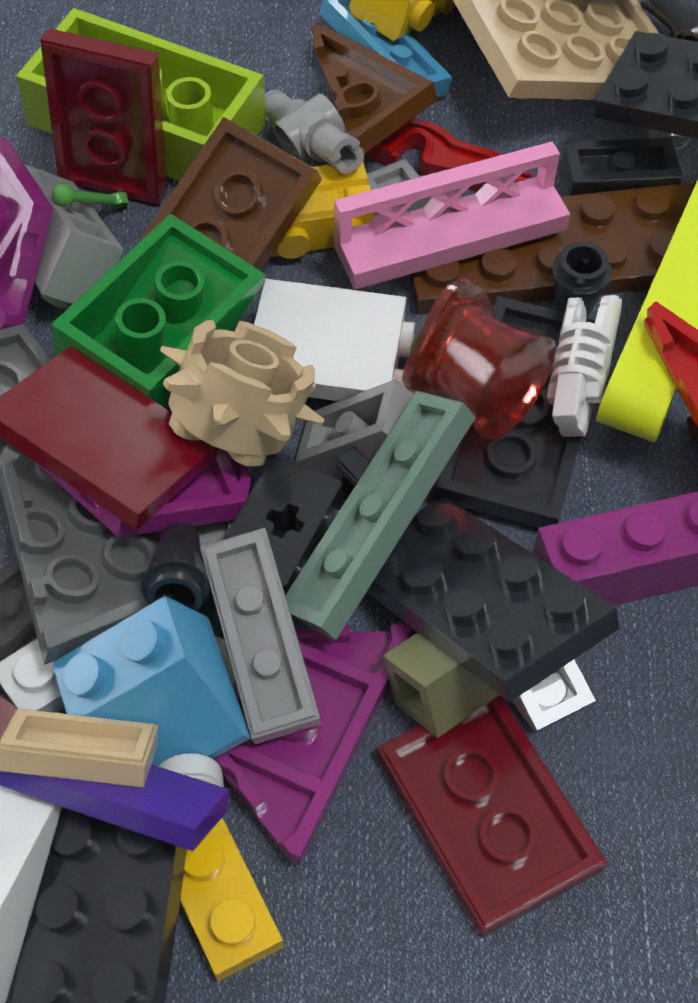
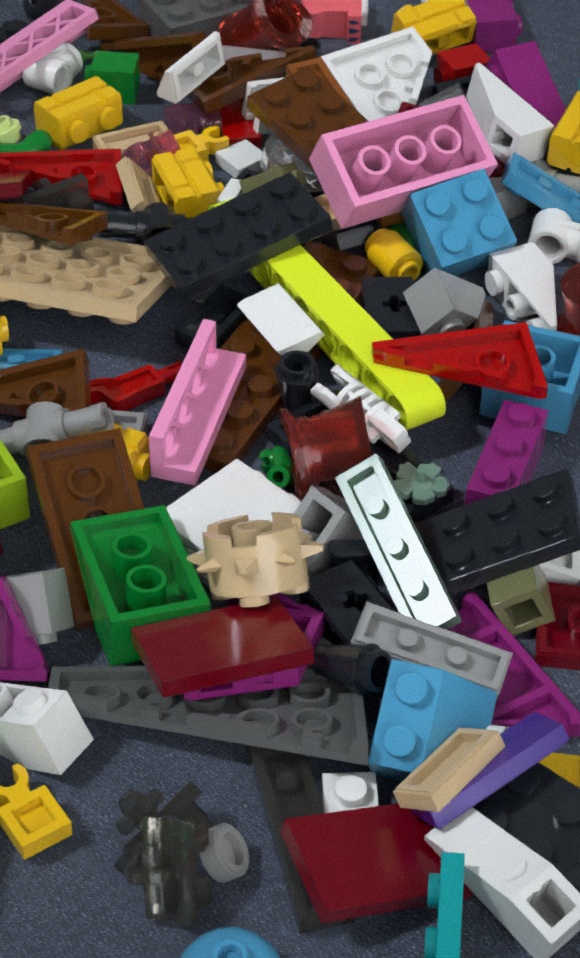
camera: 55 degrees left, 15 degrees down
none -> white slope [237,283,325,356]
none -> sand green plant [394,462,450,505]

